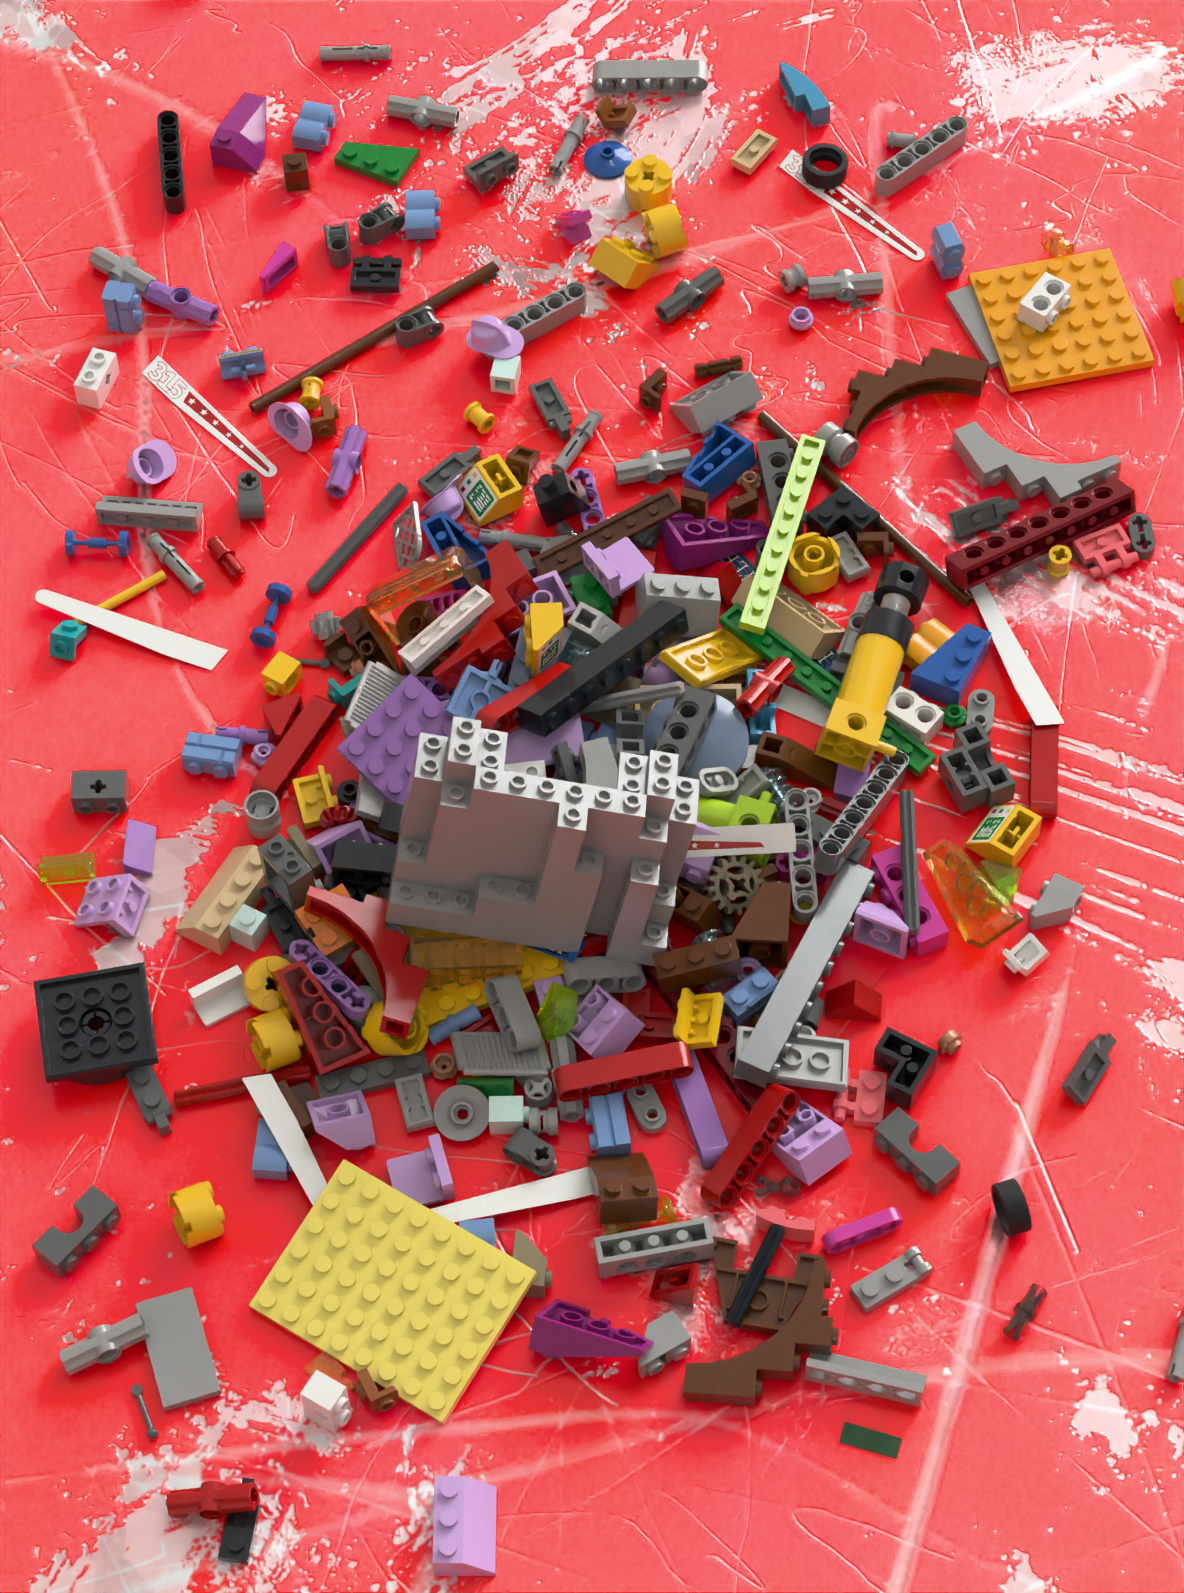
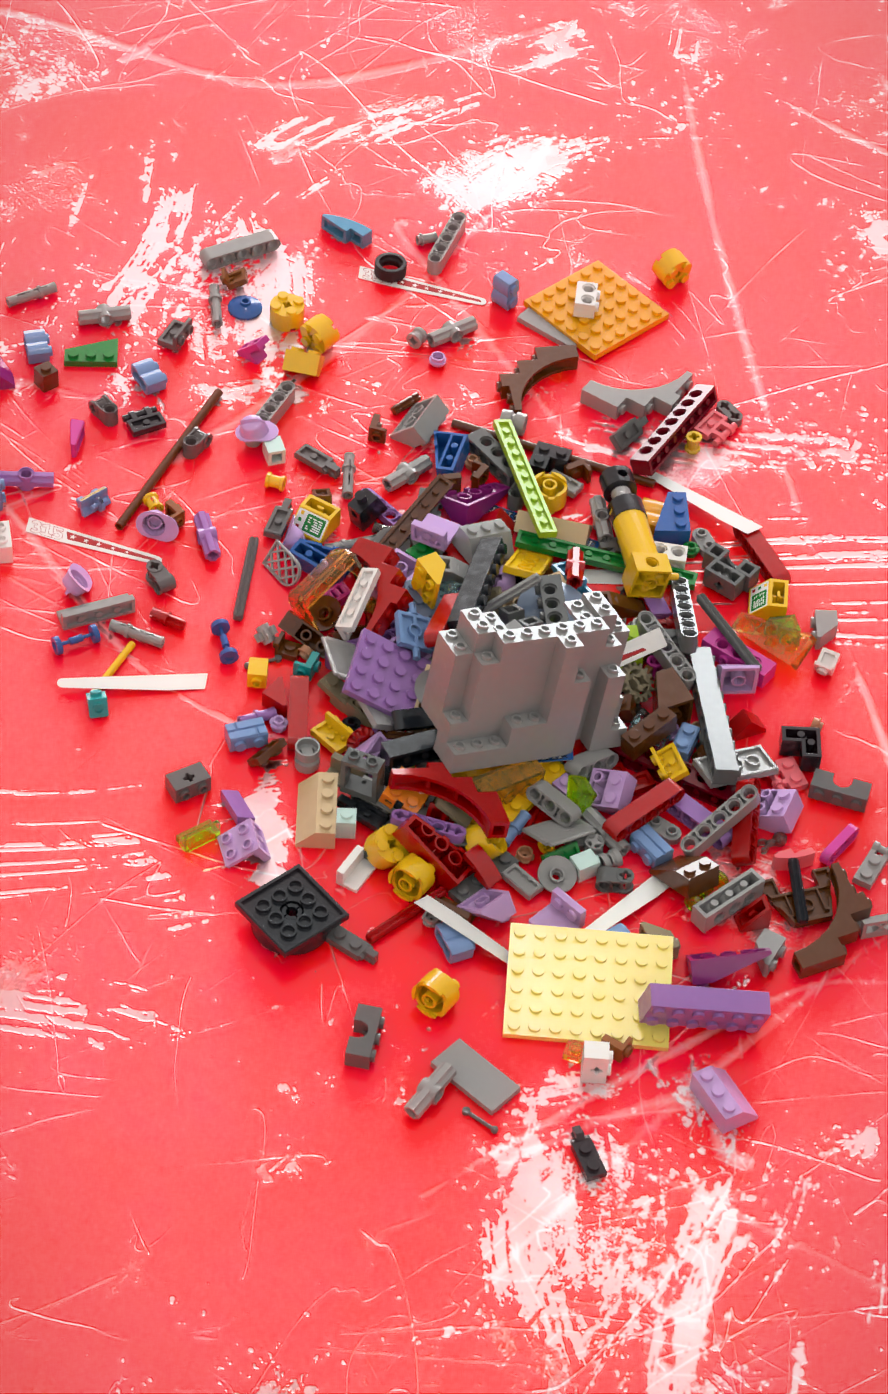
camera: 35 degrees left, 10 degrees down
red piece [166,1481,260,1520] -> none
dark grey piece [358,202,405,245] -> none
dark grey piece [655,267,724,323] -> none
tan plate [730,128,777,175] -> none
wheel [1040,228,1074,258] -> none
none -> reddish brown plate [247,738,287,767]
none -> red slope [462,844,502,890]
none -> medium lavender brick [638,983,771,1033]
none -> light grey beam [680,784,760,856]

